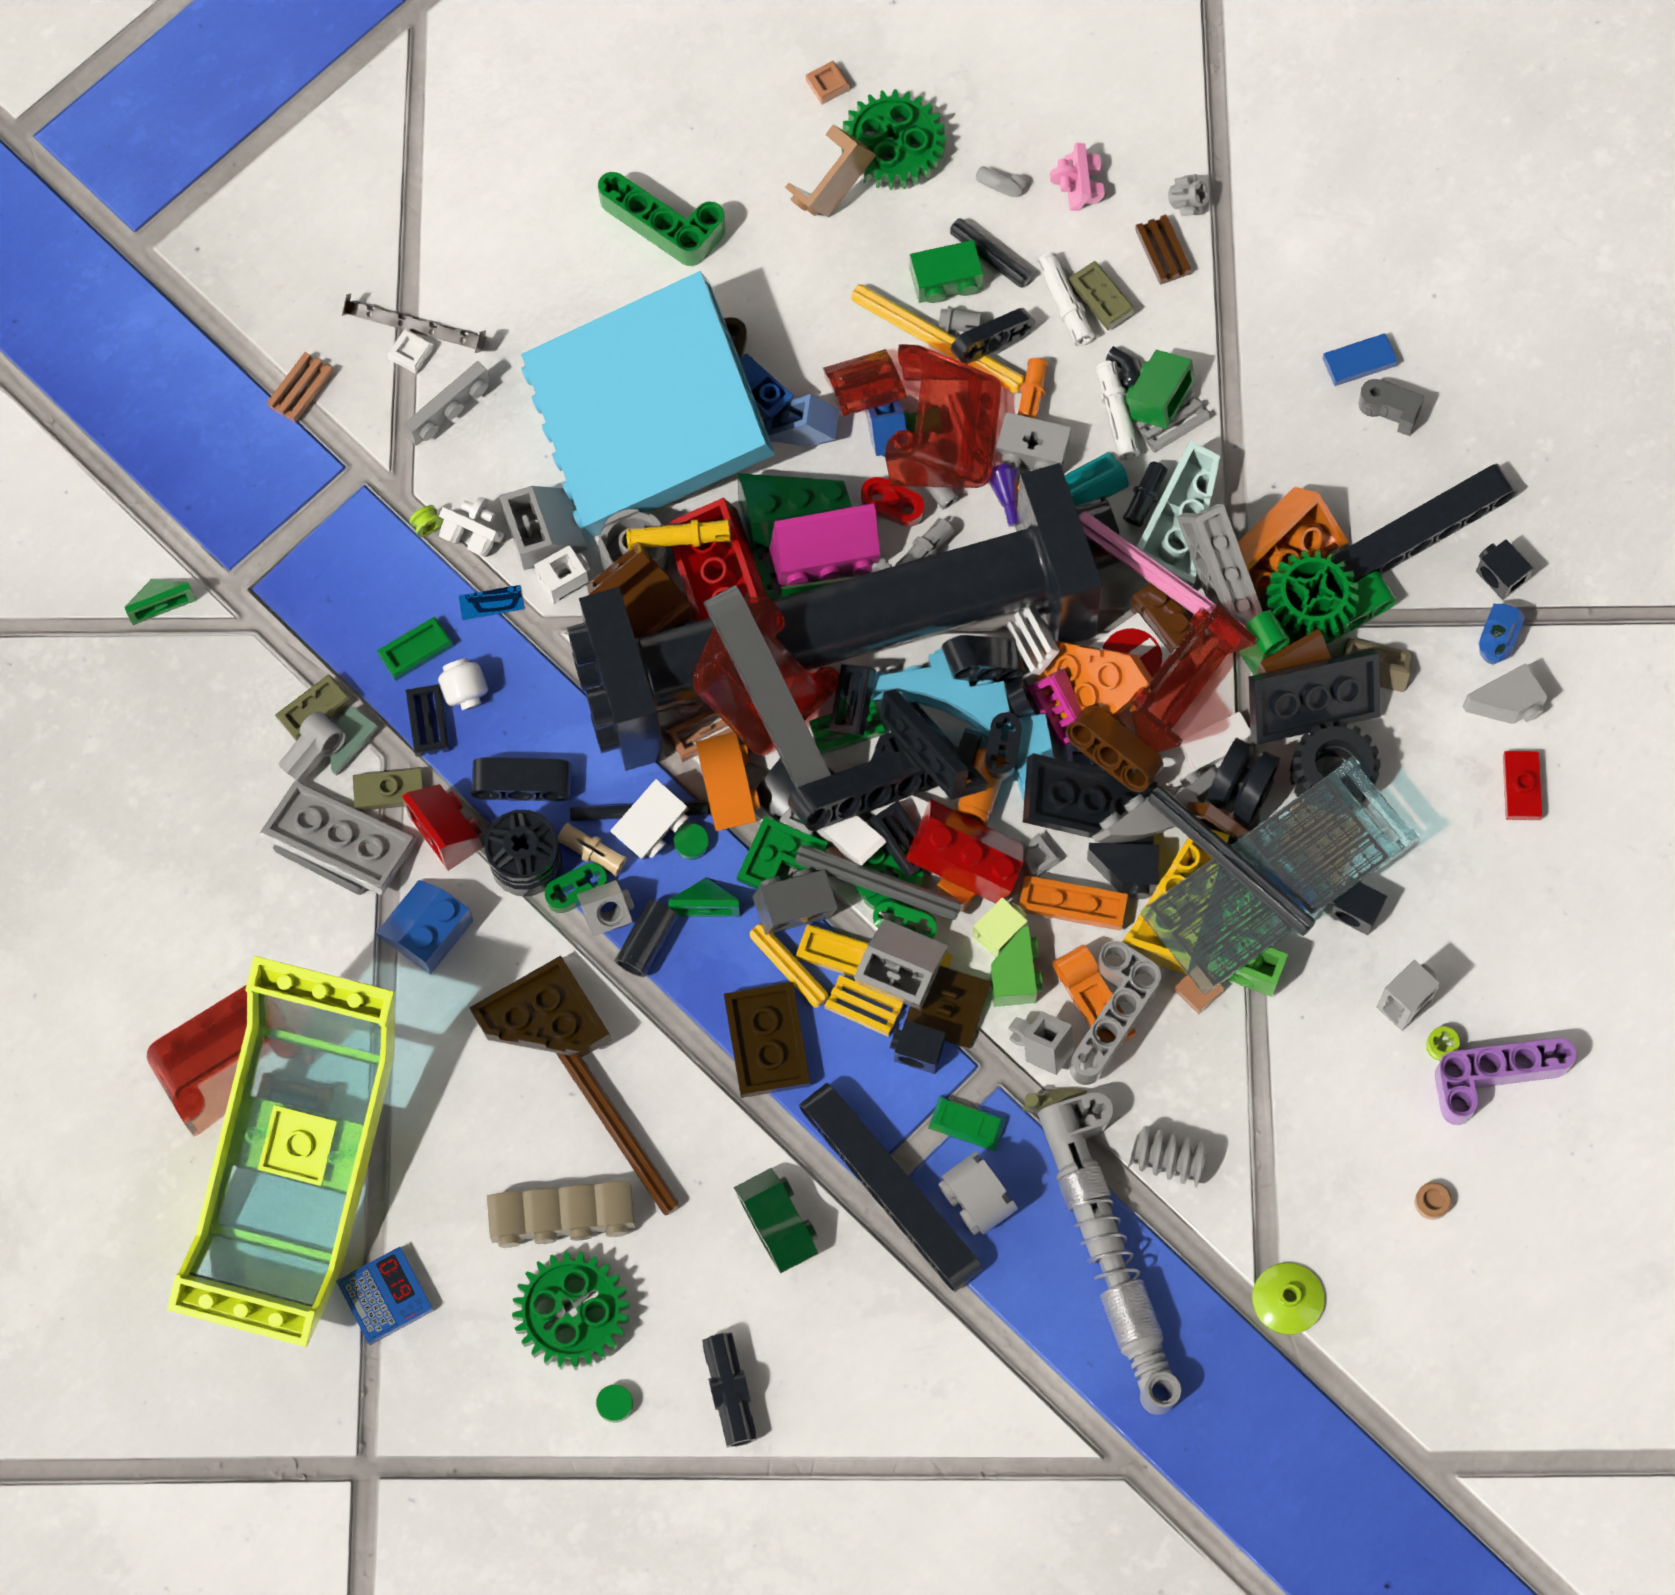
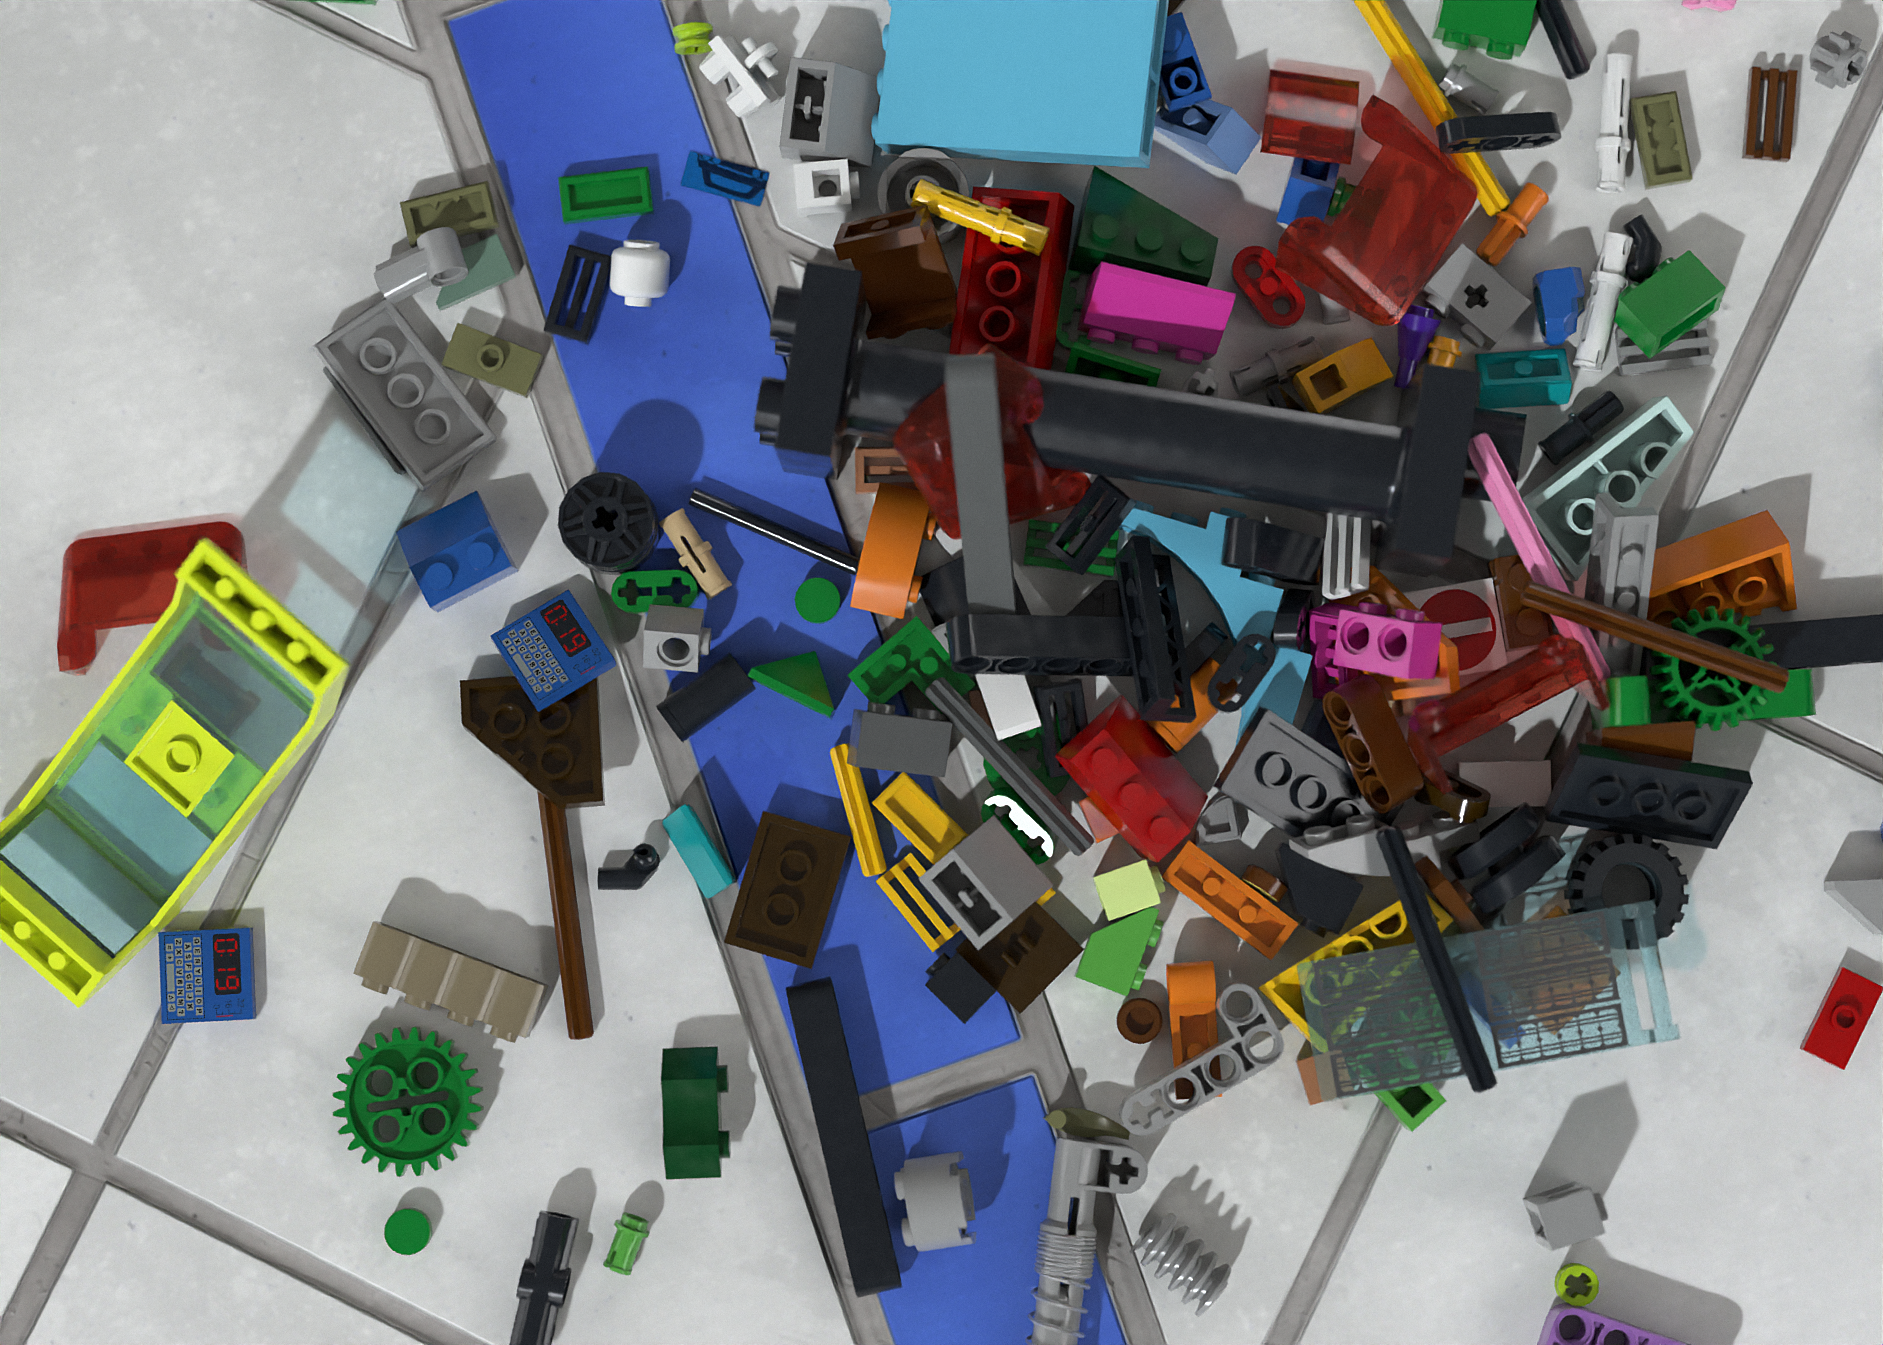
camera: 30 degrees right, 15 degrees up
red slope [402,784,483,871] -> none
black beam [471,757,572,802] -> none
white piece [610,779,689,860] -> none
green tile [928,1096,1007,1152] -> none
light grey brick [1009,1011,1074,1075] -> none
black brick [1329,877,1388,935] -> none
dark tan slope [1343,638,1414,692] -> none
none -> blue tile [490,589,617,712]
none -> black arm [598,843,660,890]
none -> bright green pin [603,1212,650,1275]
none -> teal slope [662,804,736,898]
none -> reddish brown tile [1116,997,1163,1044]
none -> reddish brown tile [1240,864,1288,903]
none -> light orange slope [1292,337,1393,415]
none -> dark pink brick [1333,602,1442,679]
none -> dark brown plate [1414,765,1491,823]
none -> reddish brown axle [1520,580,1789,693]
none -> blue rock [1532,267,1585,346]

